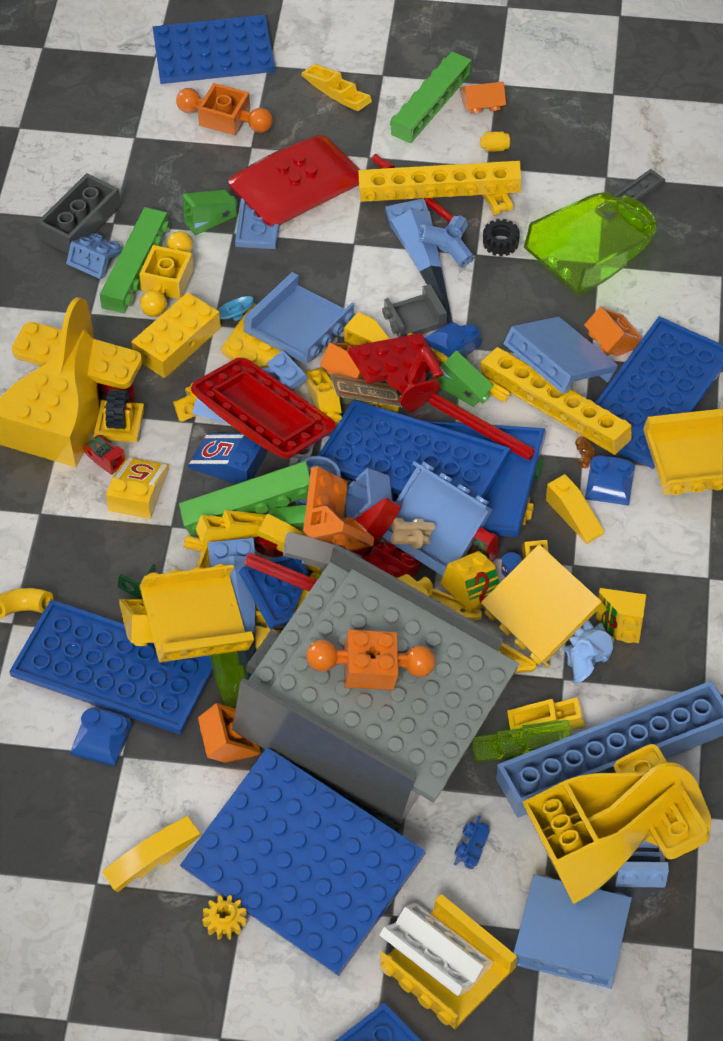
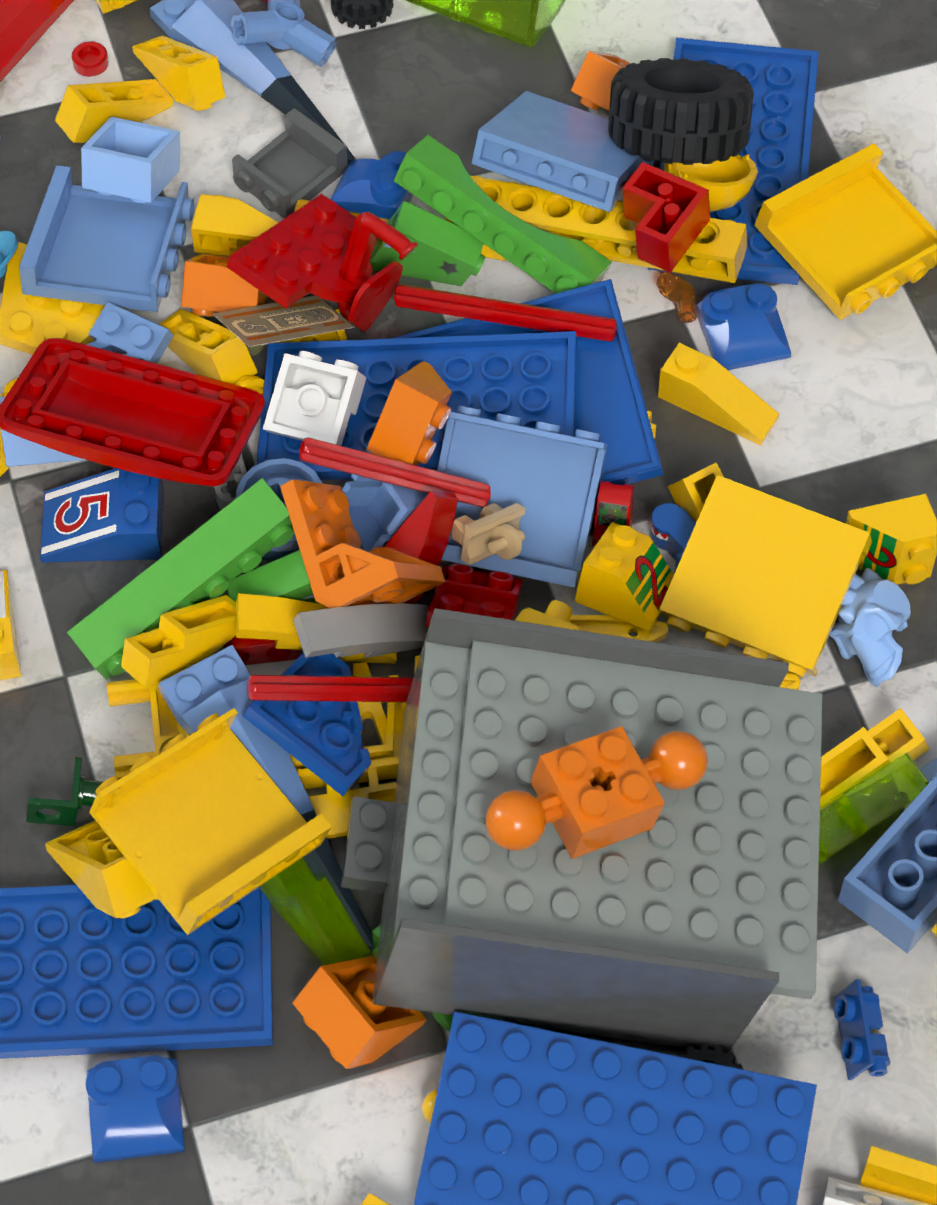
camera: 25 degrees left, 5 degrees up
none -> yellow slope [55,79,174,143]
none -> red tile [72,41,109,77]
none -> light blue piece [81,117,180,203]
none -> yellow slope [132,35,226,111]
none -> white plate [263,351,366,446]
none -> red axle [299,437,491,508]
none -> orange slope [366,361,452,466]
none -> bright green arch [394,135,612,293]
none -> black tyre [608,58,754,165]
none -> red brick [622,162,710,273]
none -> yellow cylinder [664,154,758,212]

